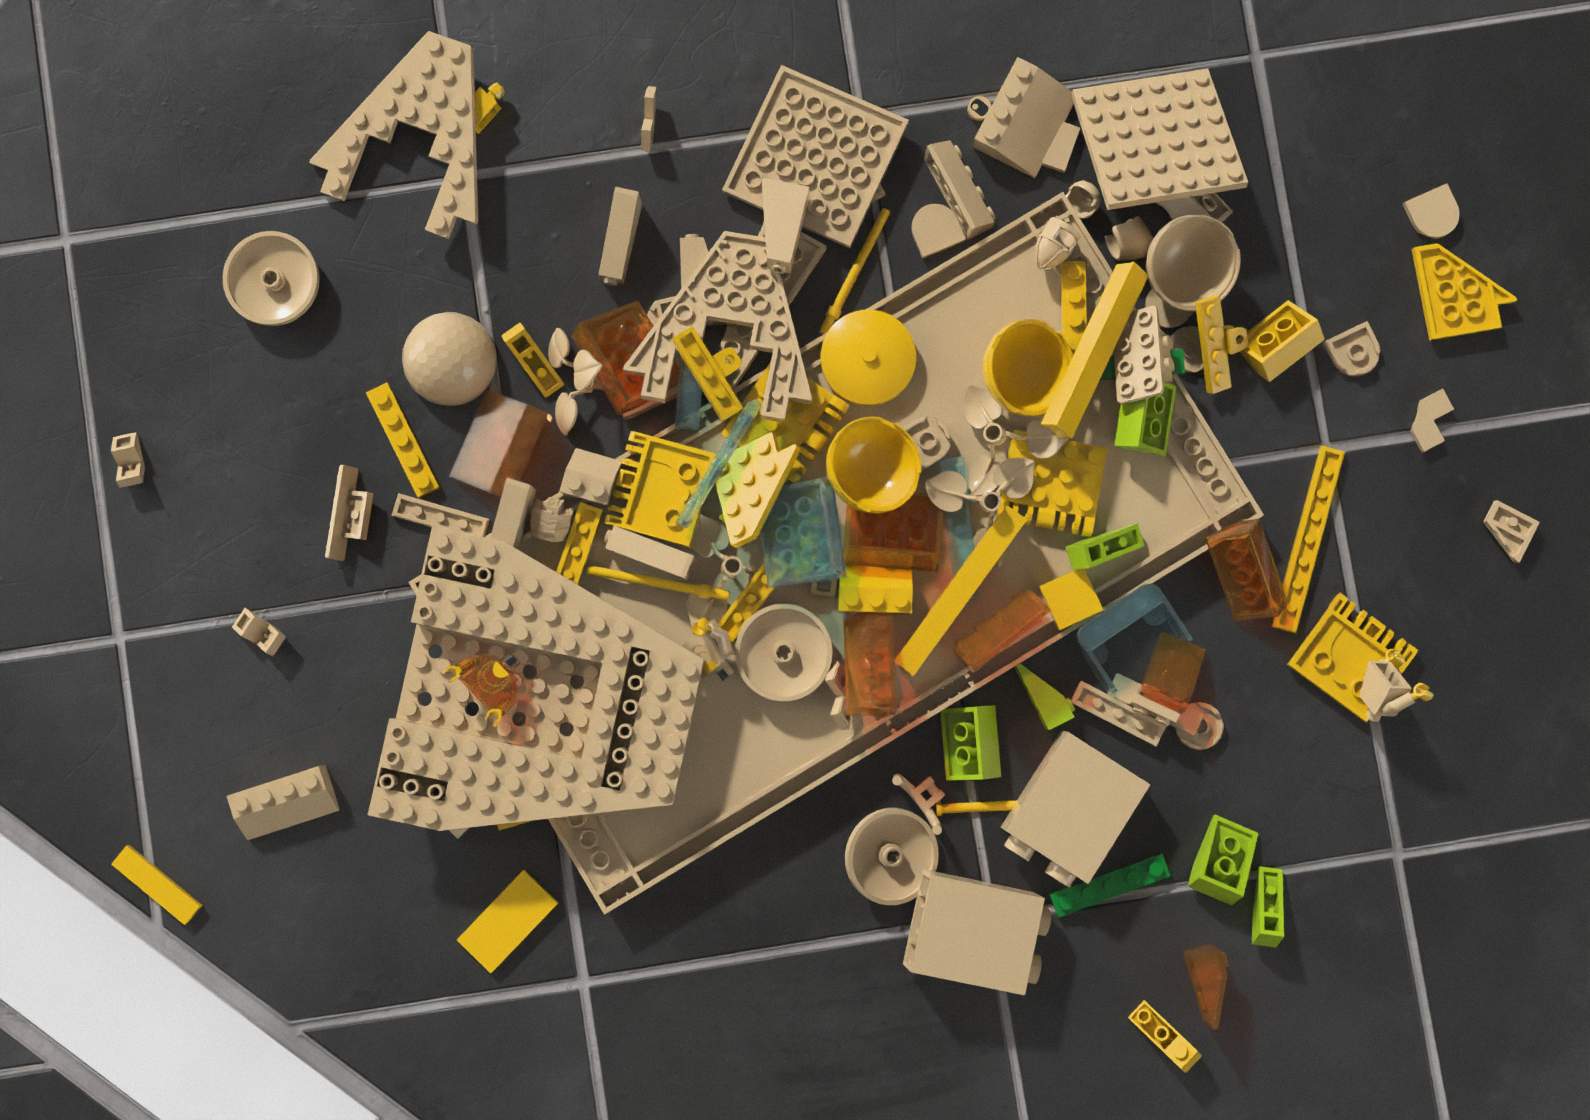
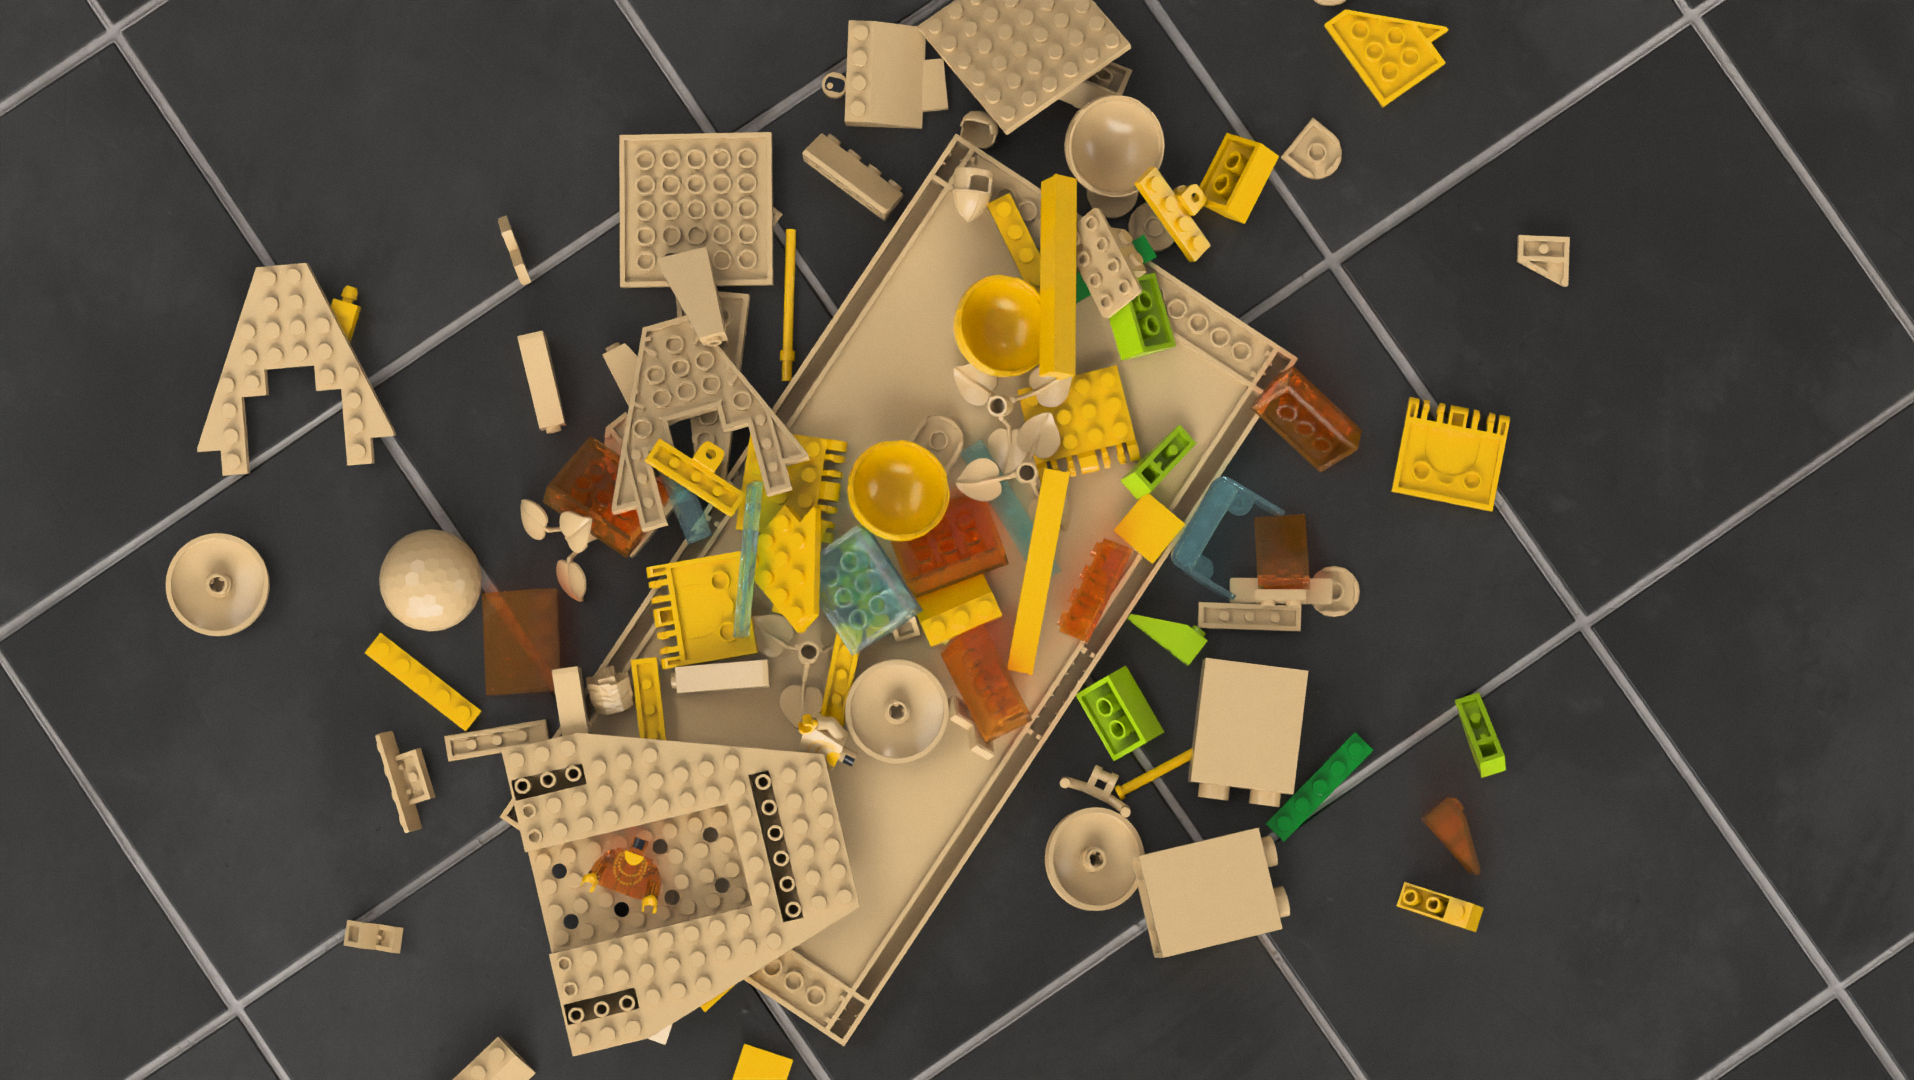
camera: 30 degrees left, 0 degrees up
tan slope [111,432,145,488] -> none
yellow slope [501,323,565,398] -> none
tan slope [559,448,622,507] -> none
yellow bar [587,565,730,600] -> none
yellow dish [820,310,916,406] -> none
tan tile [911,204,966,259] -> none
tan piece [1105,216,1154,261] -> none
lime slope [1187,815,1258,905] -> none
yellow tile [1271,446,1345,634] -> none
tan torso [1360,649,1433,722] -> none
tan tile [1410,389,1454,453] -> none

